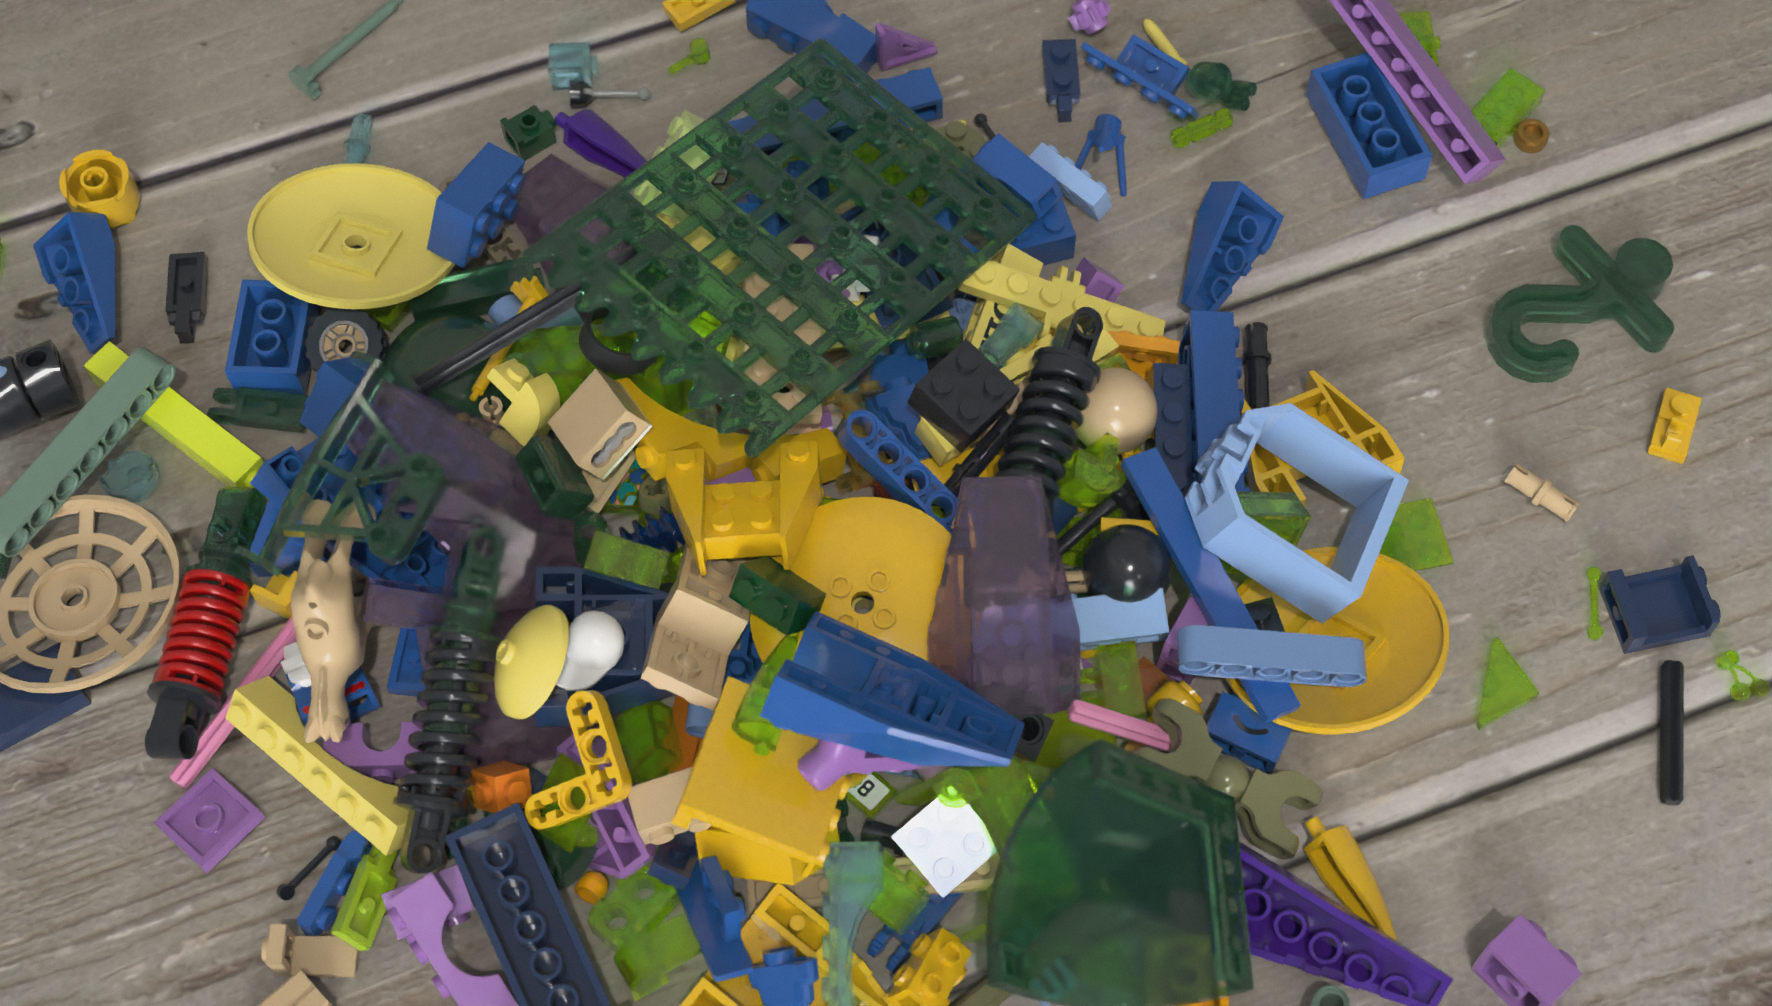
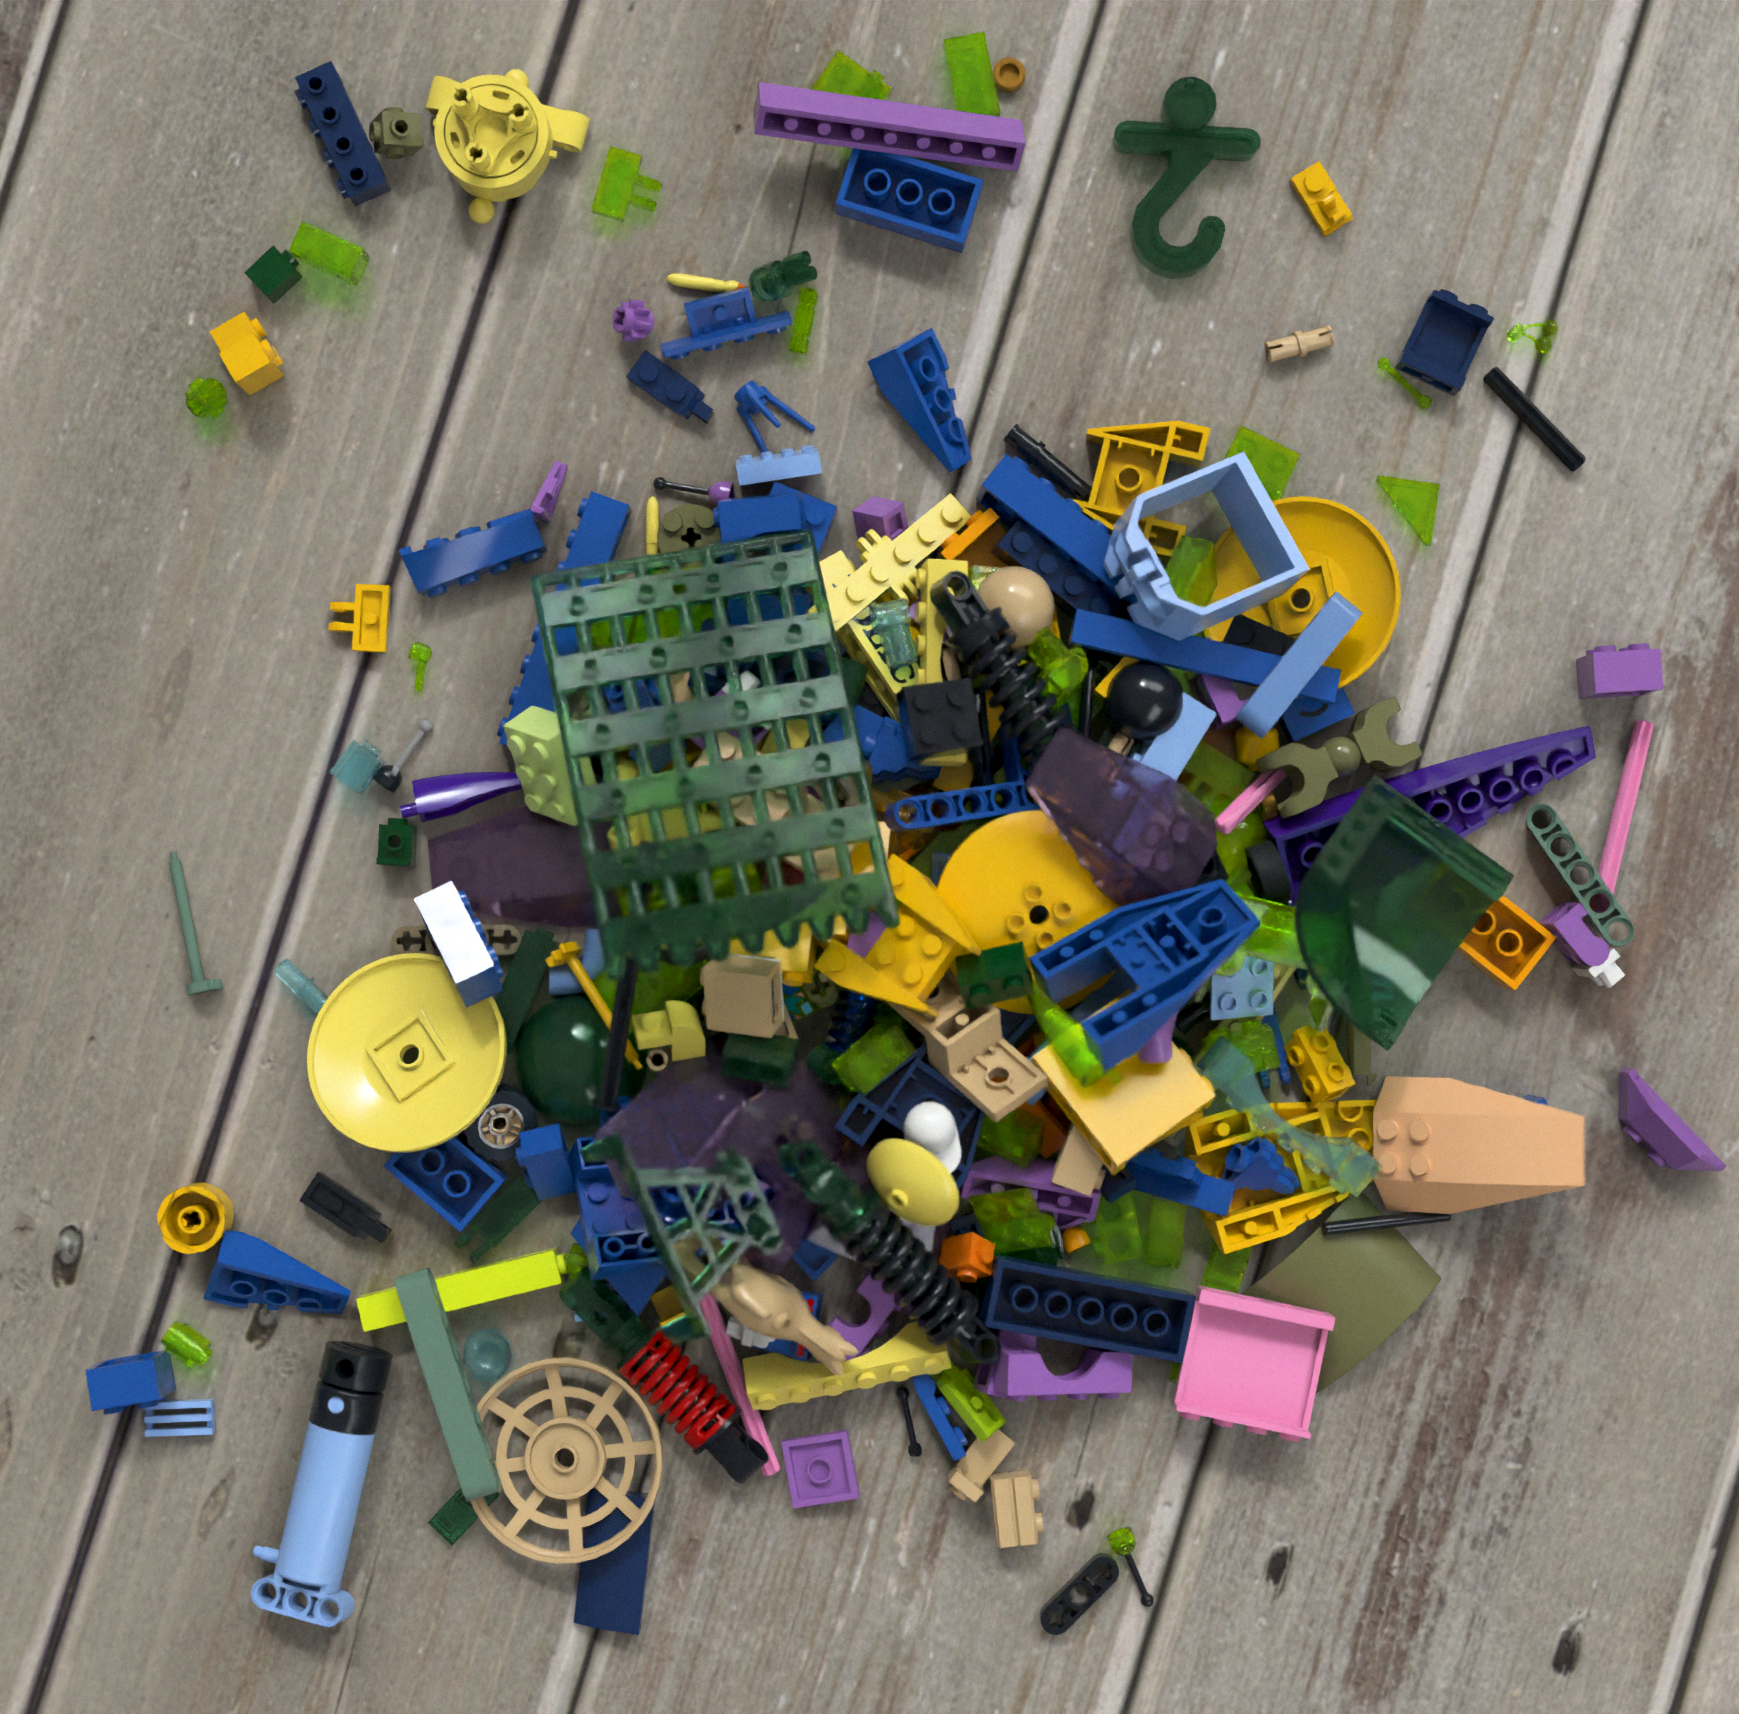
camera: 55 degrees left, 25 degrees up
yellow beam [524,690,632,829] -> none
yellow piece [1304,816,1398,941] -> none

